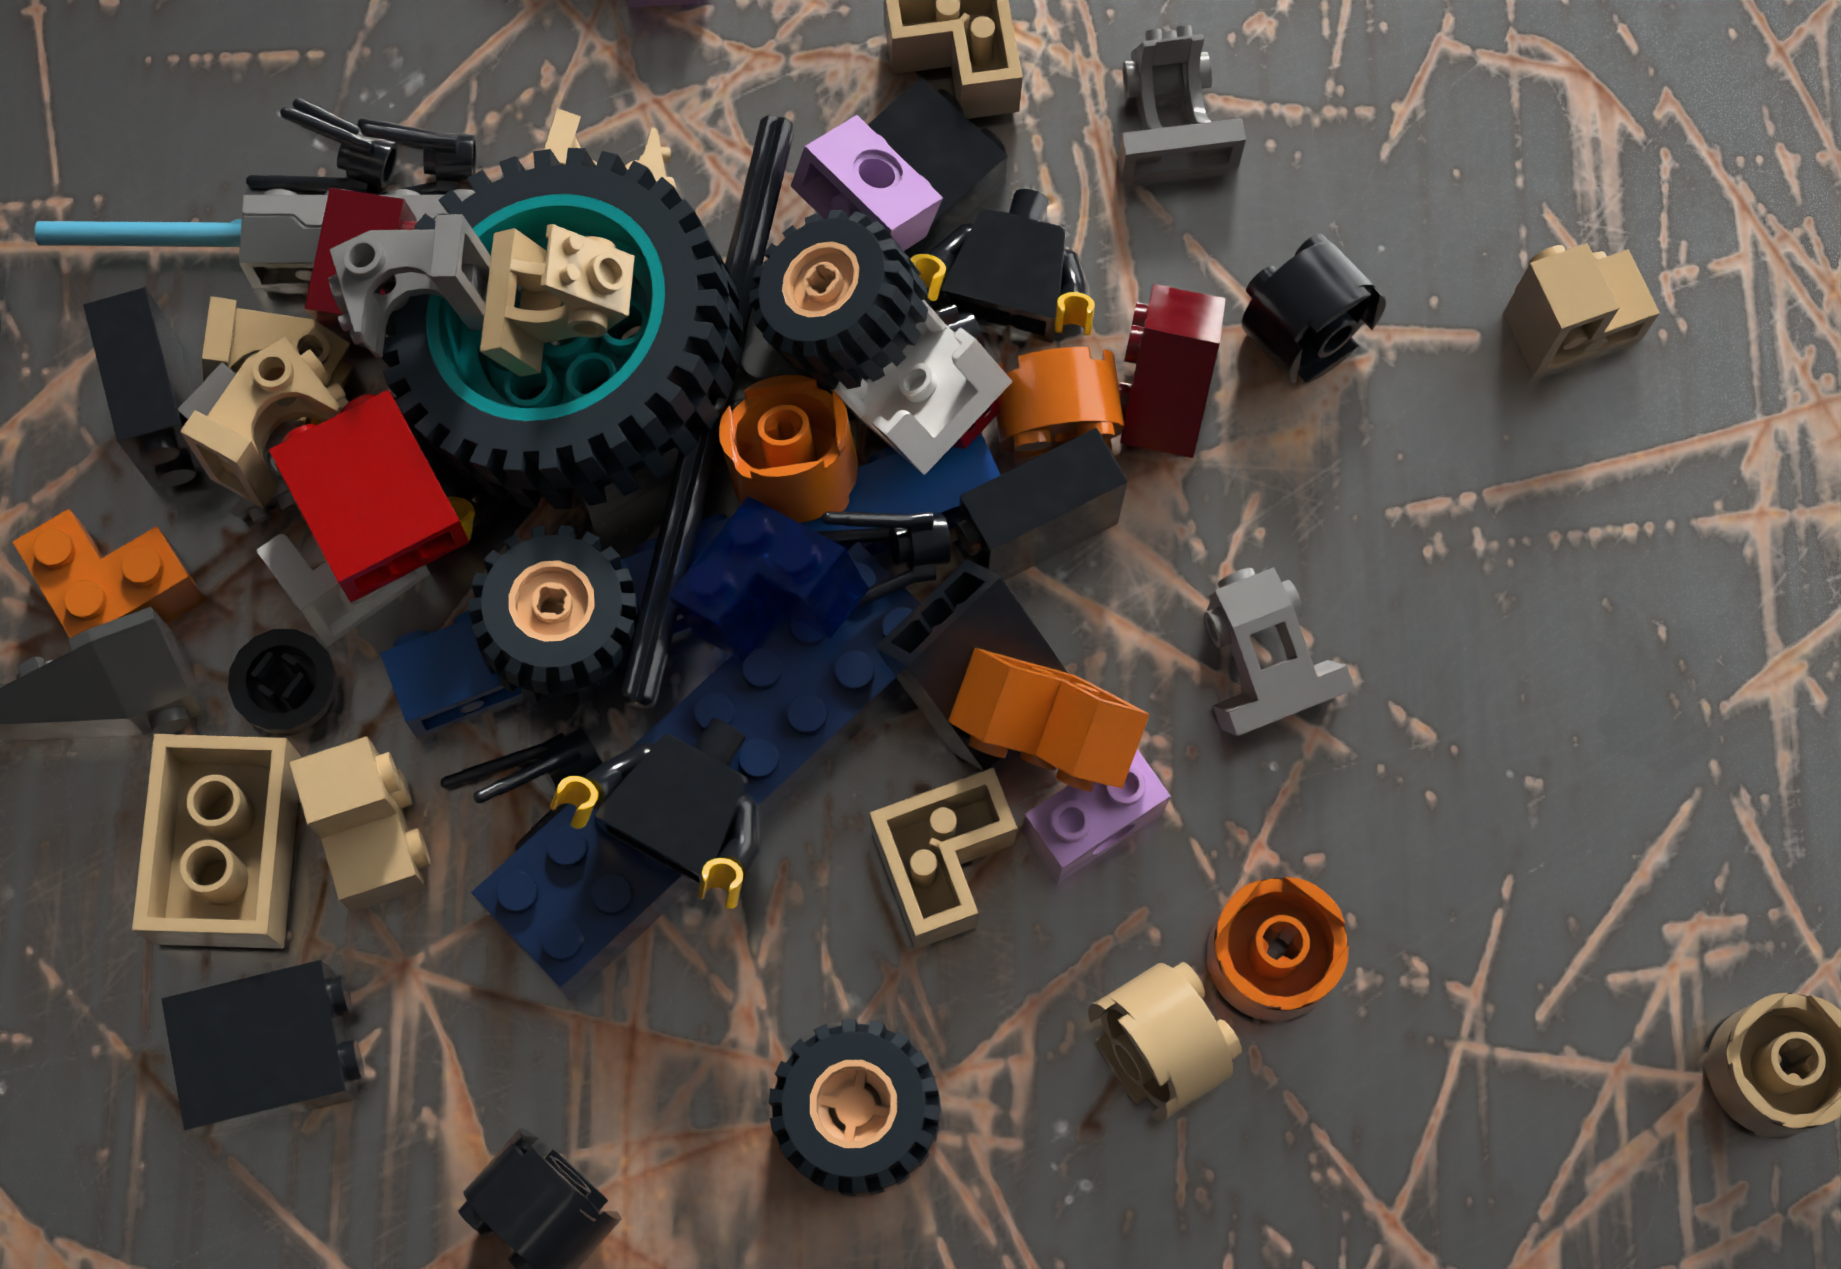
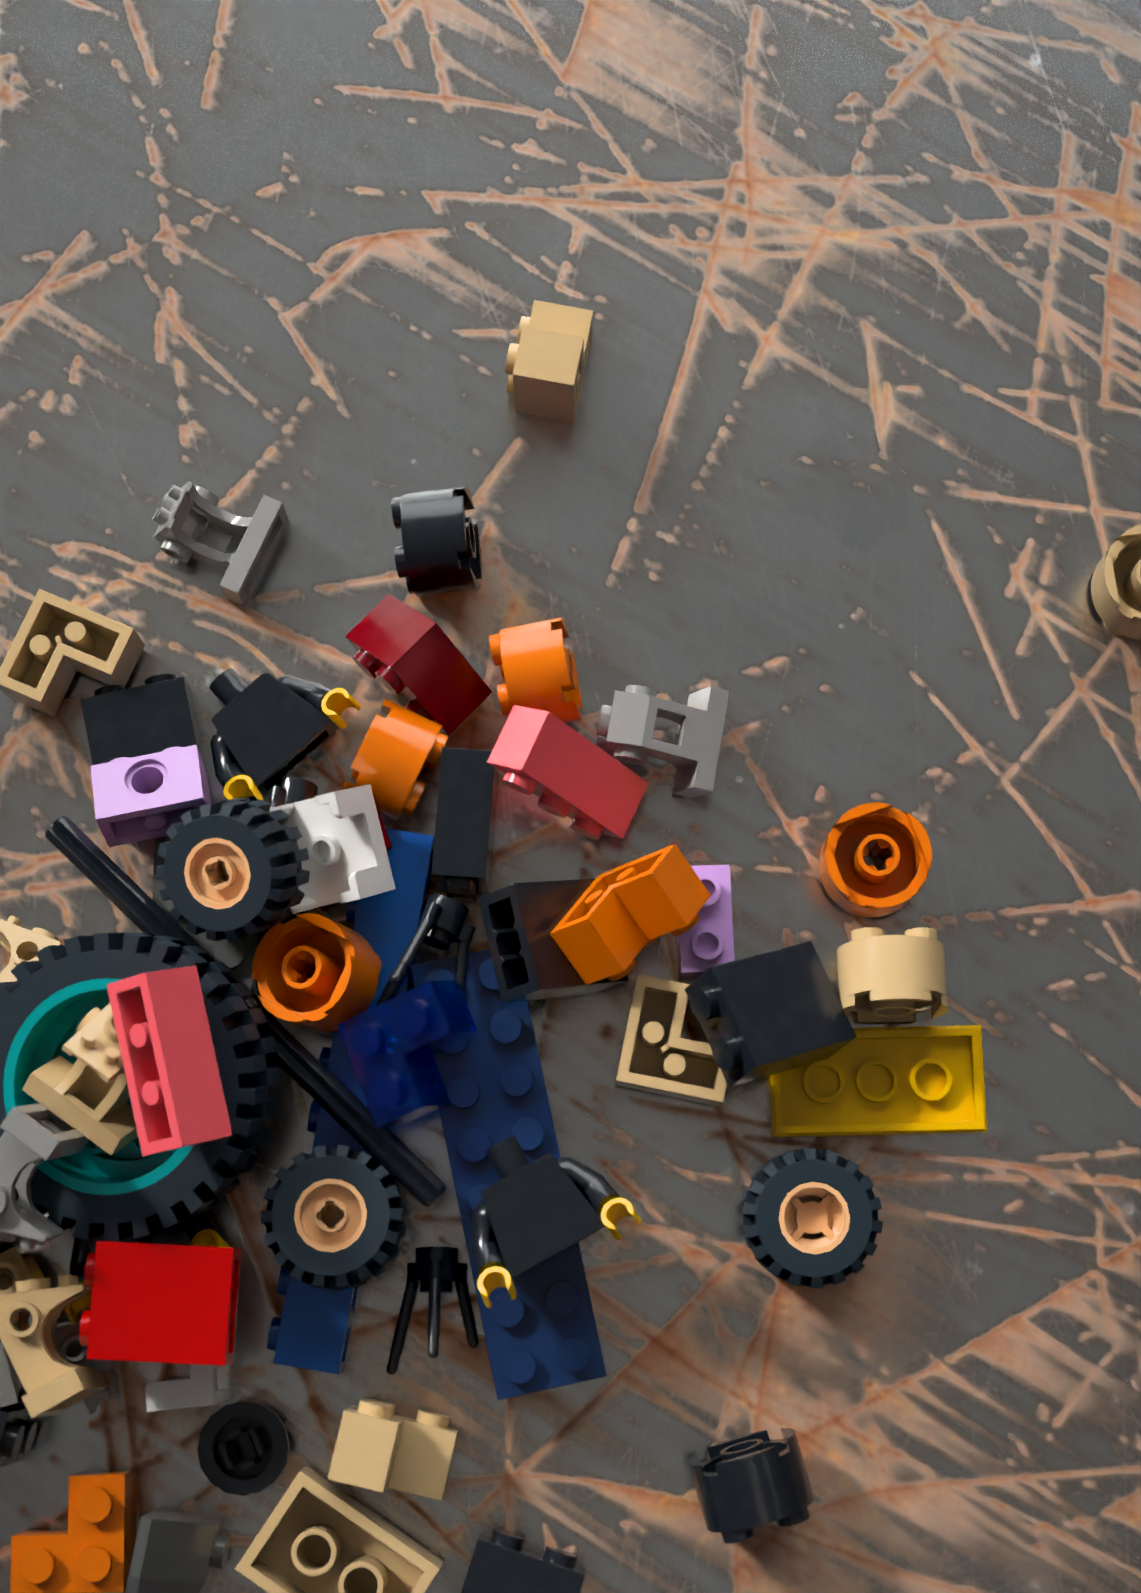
camera: 55 degrees left, 5 degrees up
none -> coral brick [106,965,233,1157]
none -> coral brick [487,705,649,840]
none -> orange brick [489,617,583,723]
none -> black brick [685,941,856,1088]
none -> yellow tile [769,1025,987,1138]

